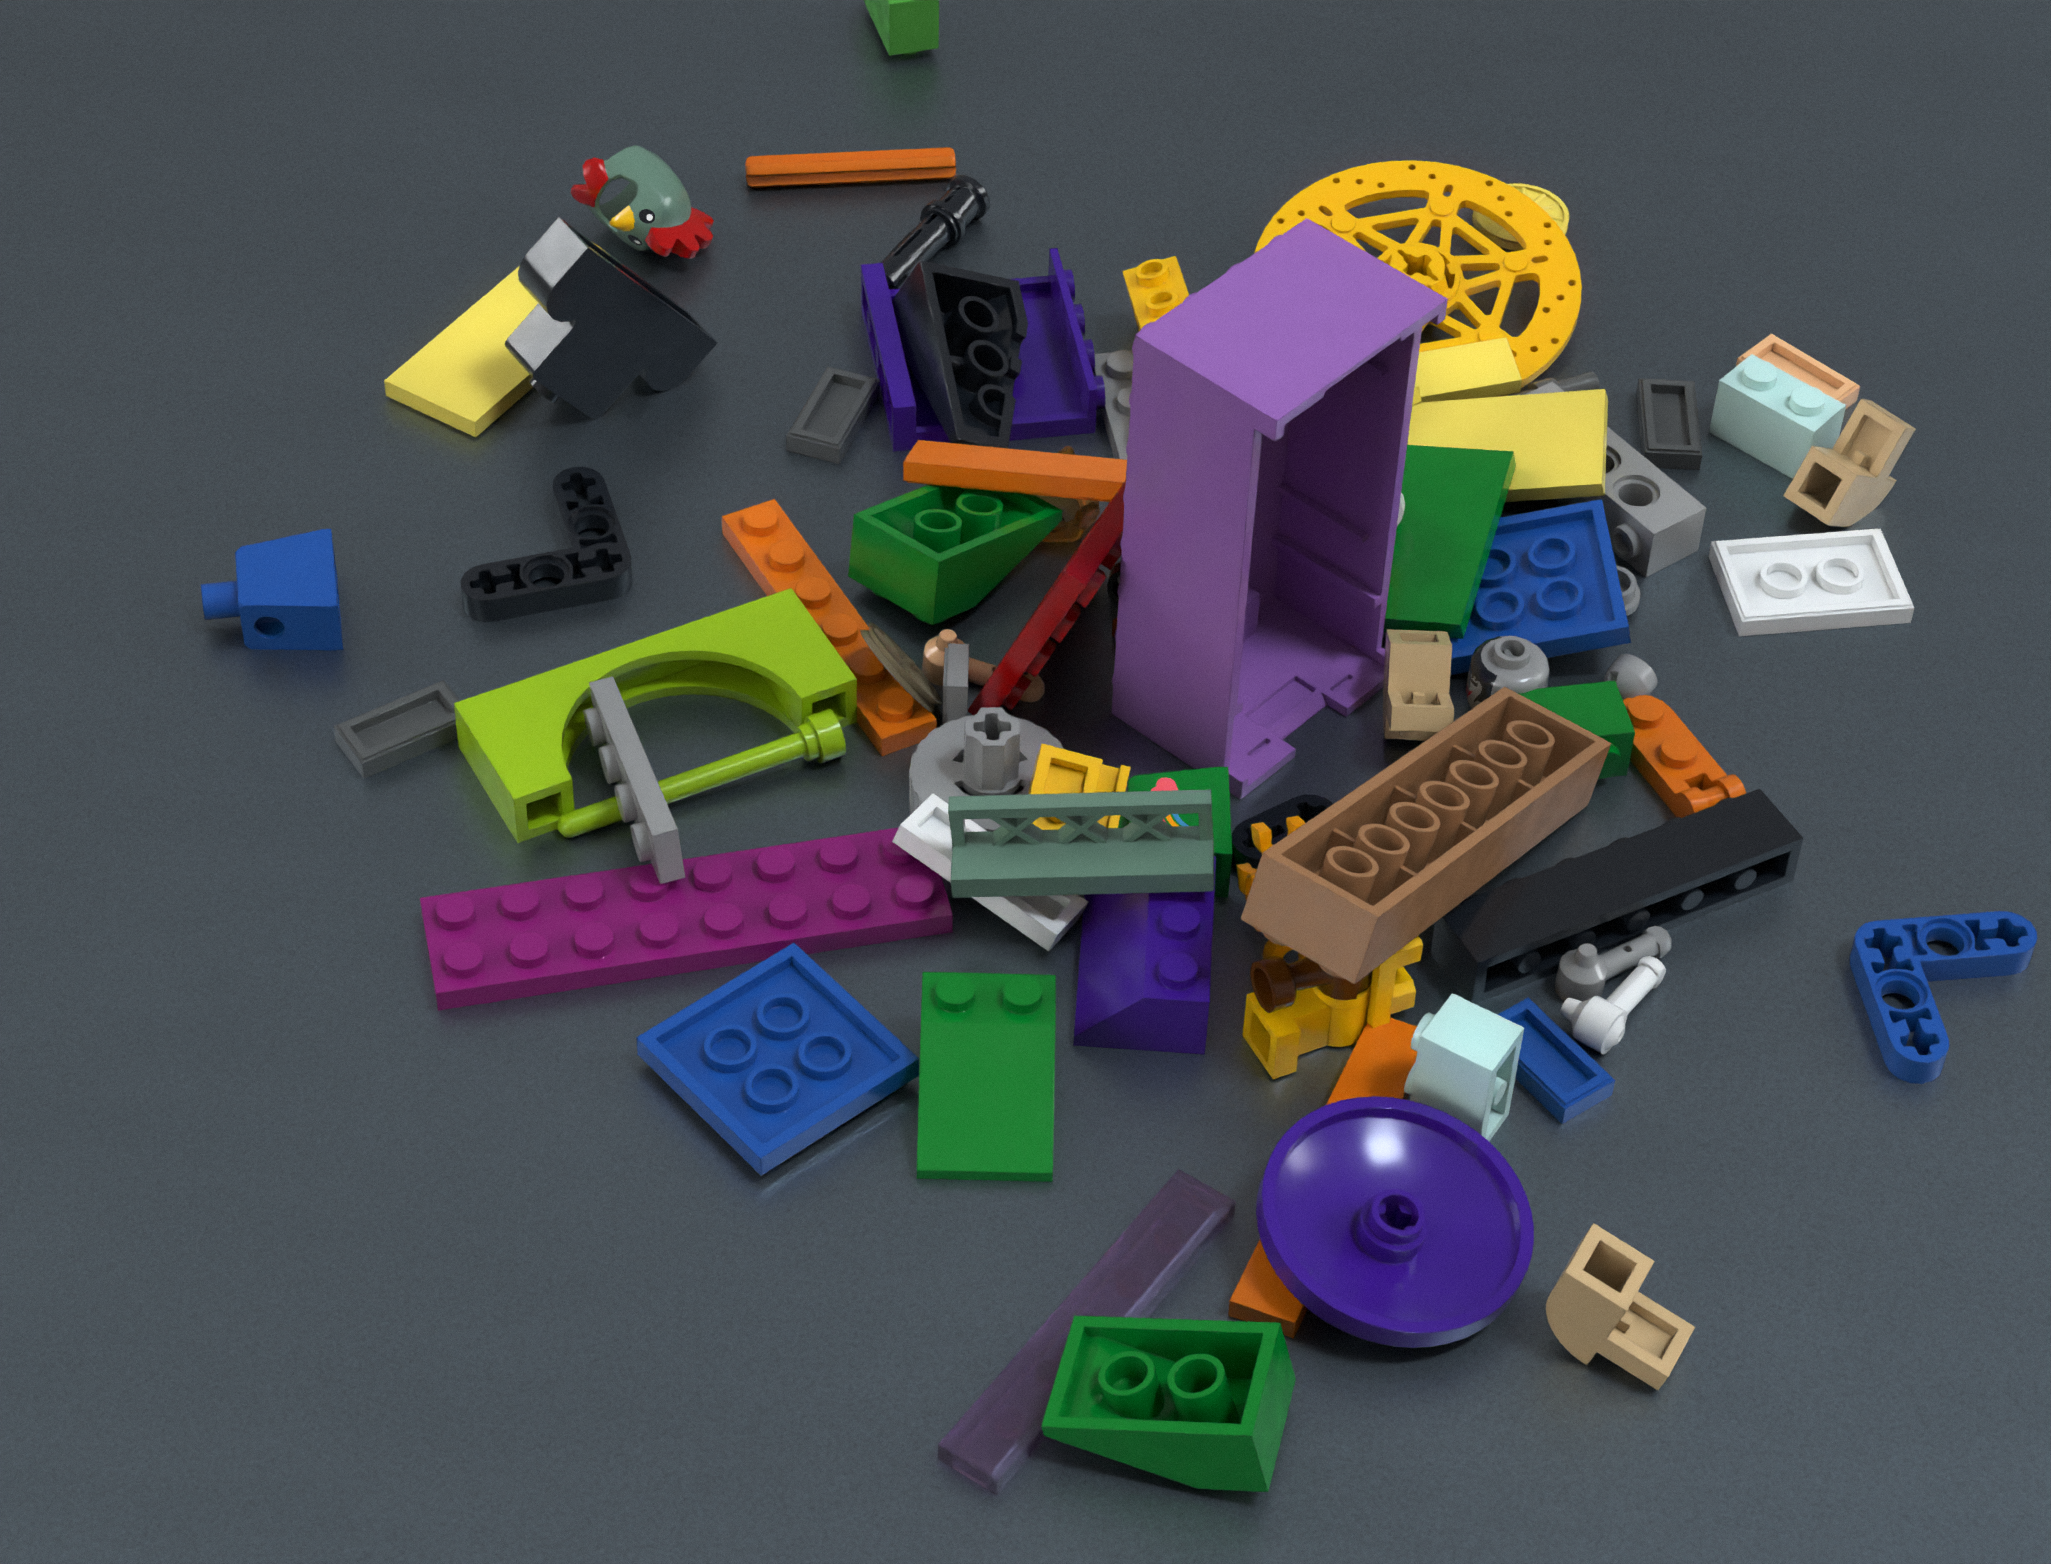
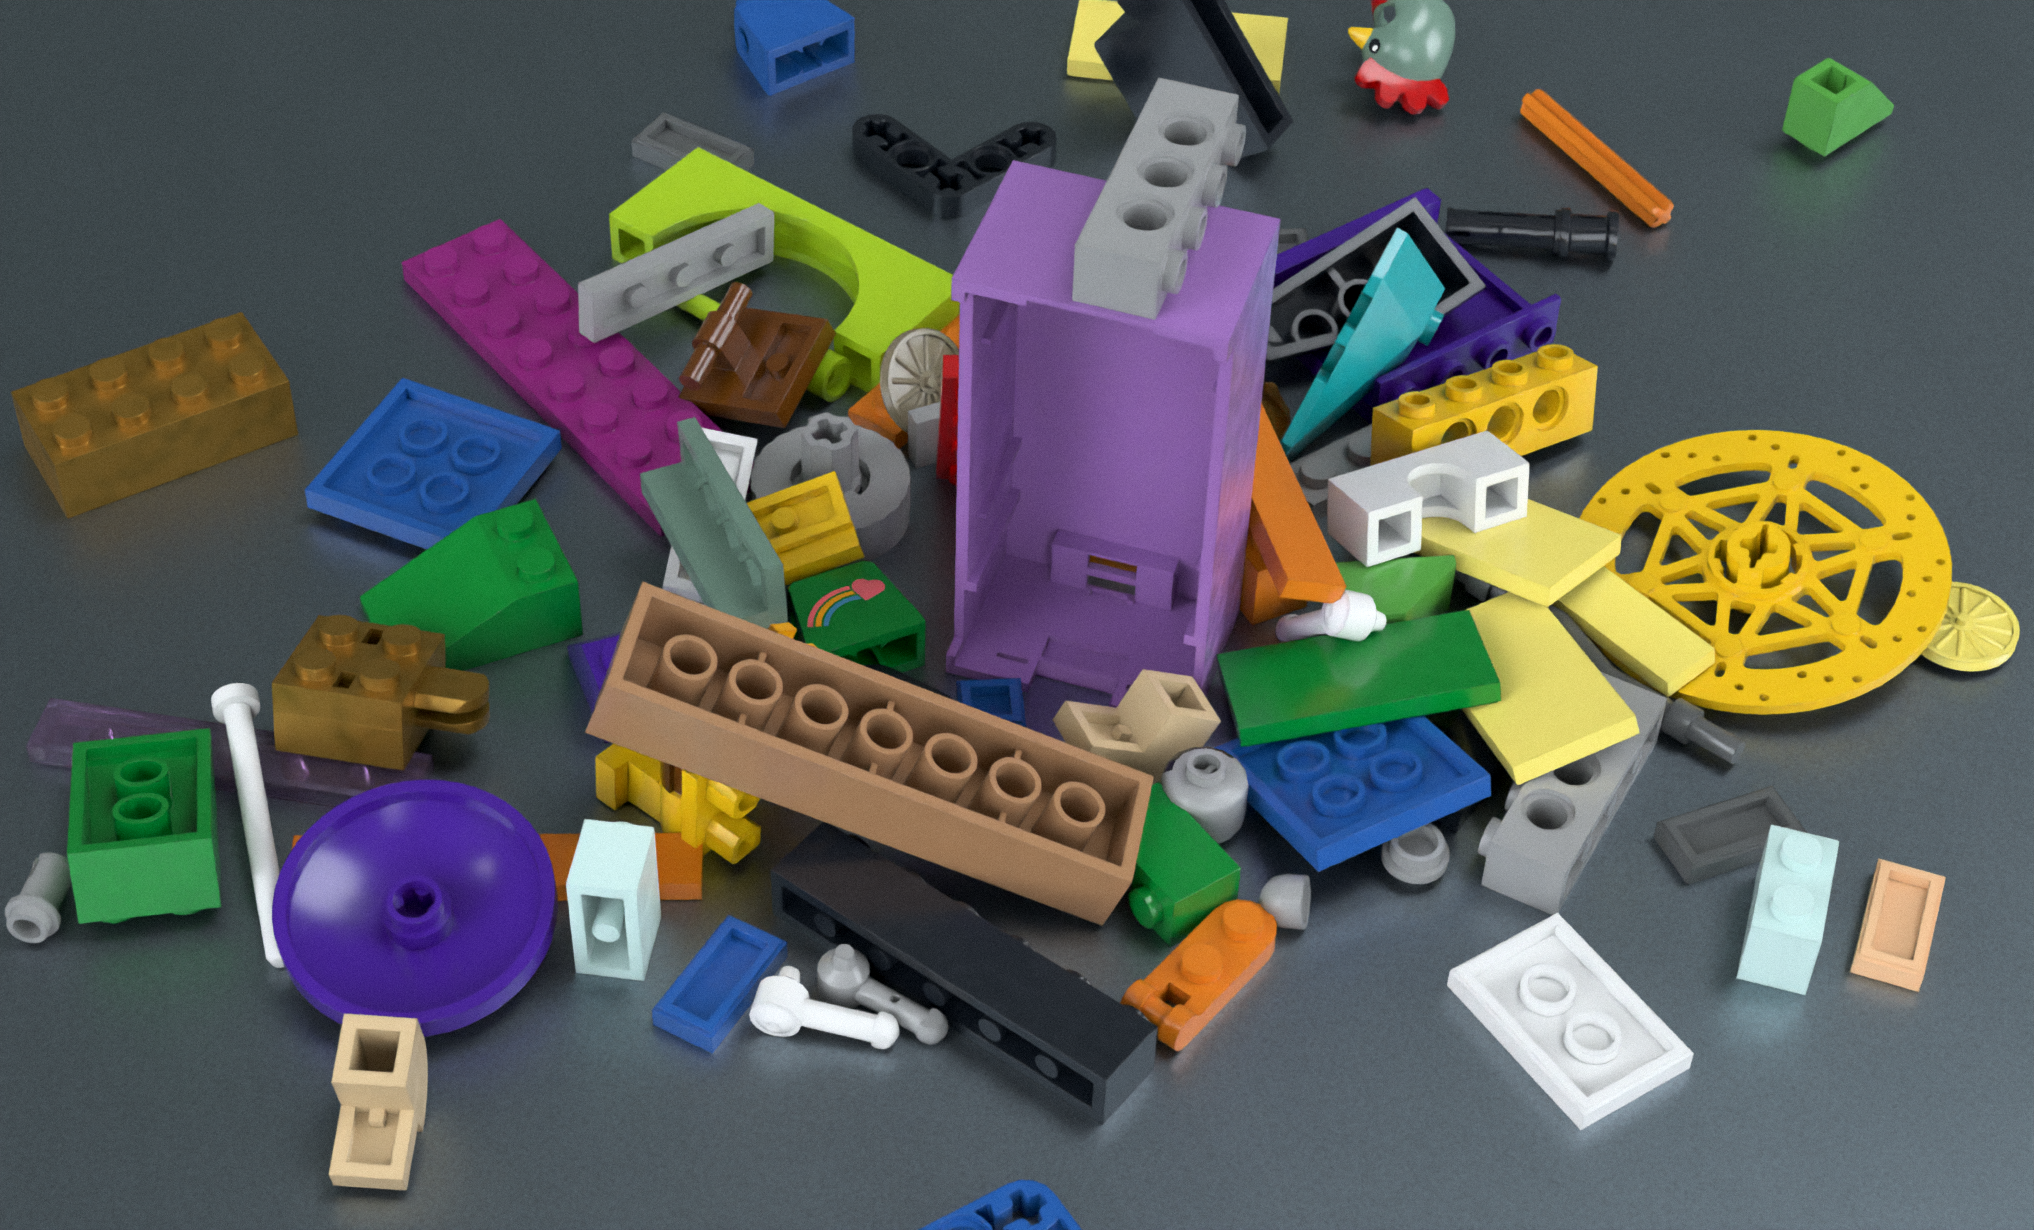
camera: 65 degrees right, 0 degrees up
tan brick [1783,399,1916,527] -> none
none -> light grey pin [5,853,72,943]
none -> pearl gold brick [11,312,299,519]
none -> white bar [211,683,284,968]
none -> pearl gold brick [272,615,490,771]
none -> reddish brown plate [678,282,836,428]
none -> blue tile [956,678,1026,727]
none -> light grey brick [1072,78,1246,320]
none -> teal wedge [1280,228,1445,462]

